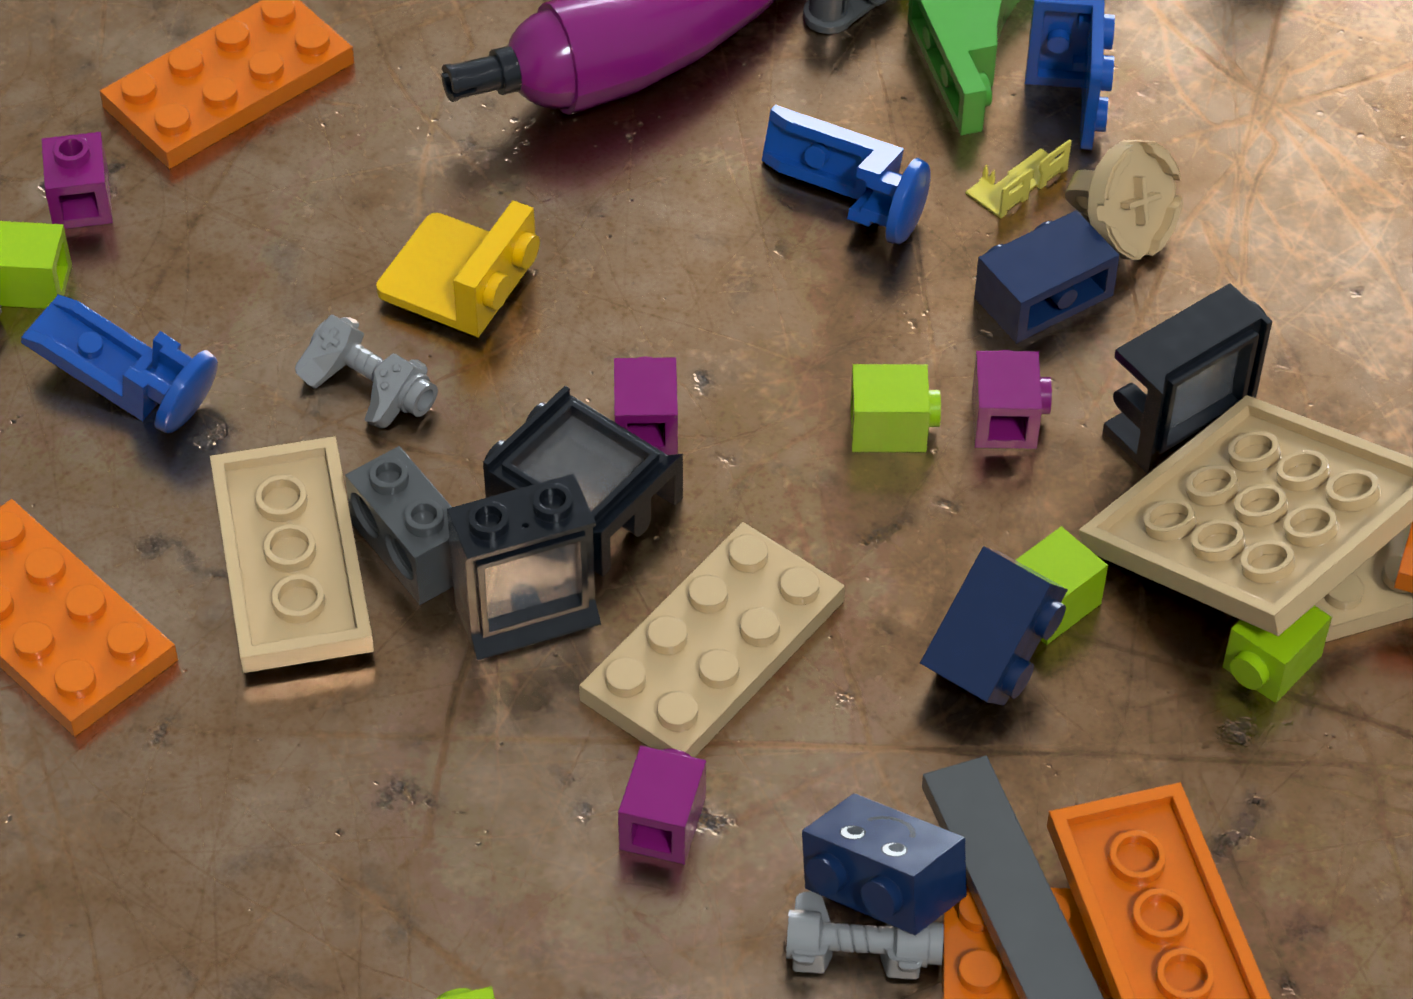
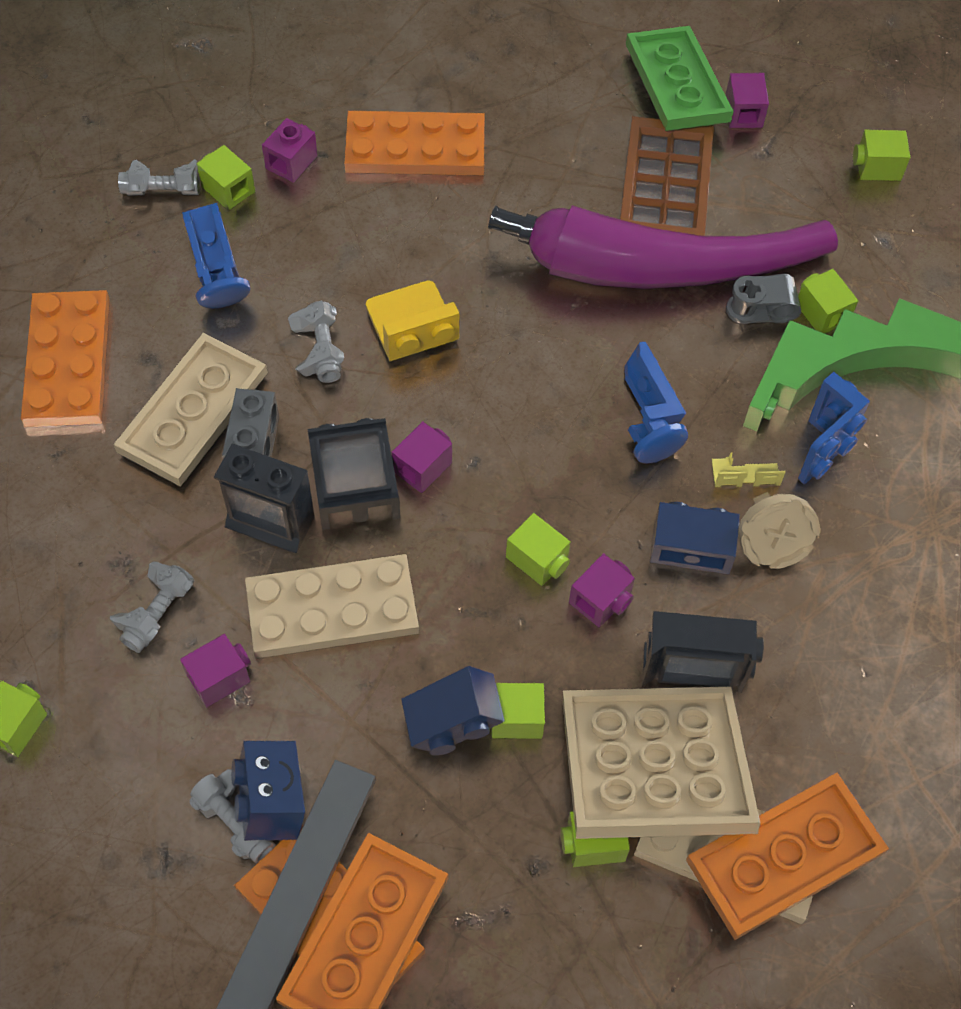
camera: 40 degrees right, 10 degrees up
none -> light grey piece [110,562,195,653]

